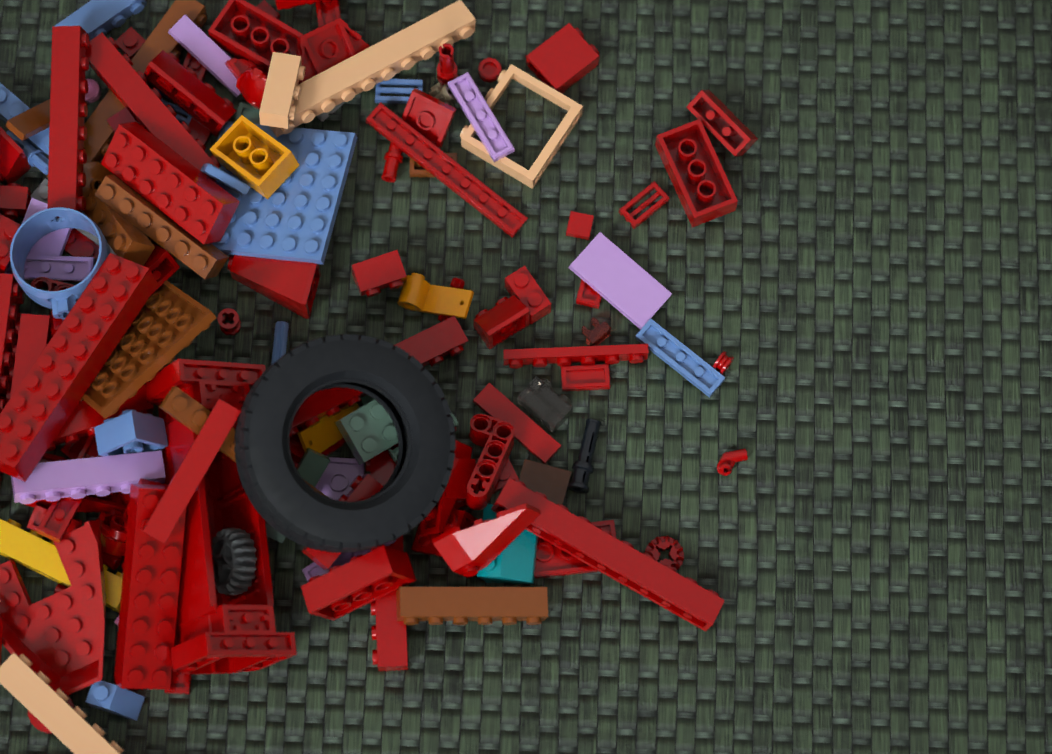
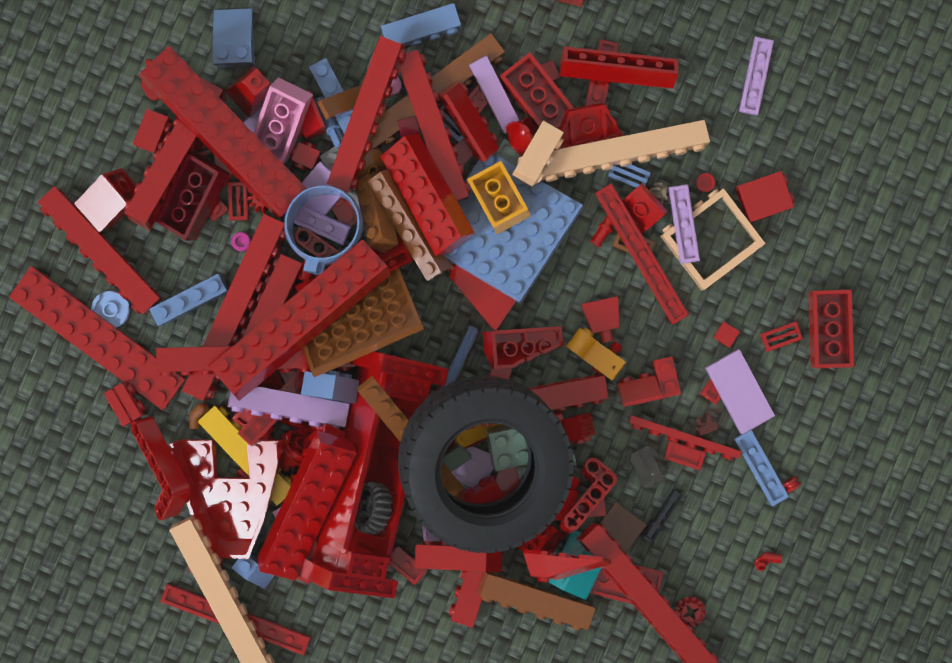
camera: 20 degrees right, 15 degrees up
red plate [115,27,146,60] -> none
red tile [142,399,241,544] -> none
medium blue tile [200,163,250,195] -> none
red bush [217,308,241,335] -> none
red tile [225,58,258,79] -> none
red slope [352,250,407,297] -> none
red pin [437,43,458,86] -> none
red tile [473,383,561,464] -> none
red brick [686,90,758,156] -> none
none -> red plate [388,546,427,585]
none -> red wedge [483,326,563,370]
none -> red brick [562,412,596,445]
none -> red torso [581,296,619,343]

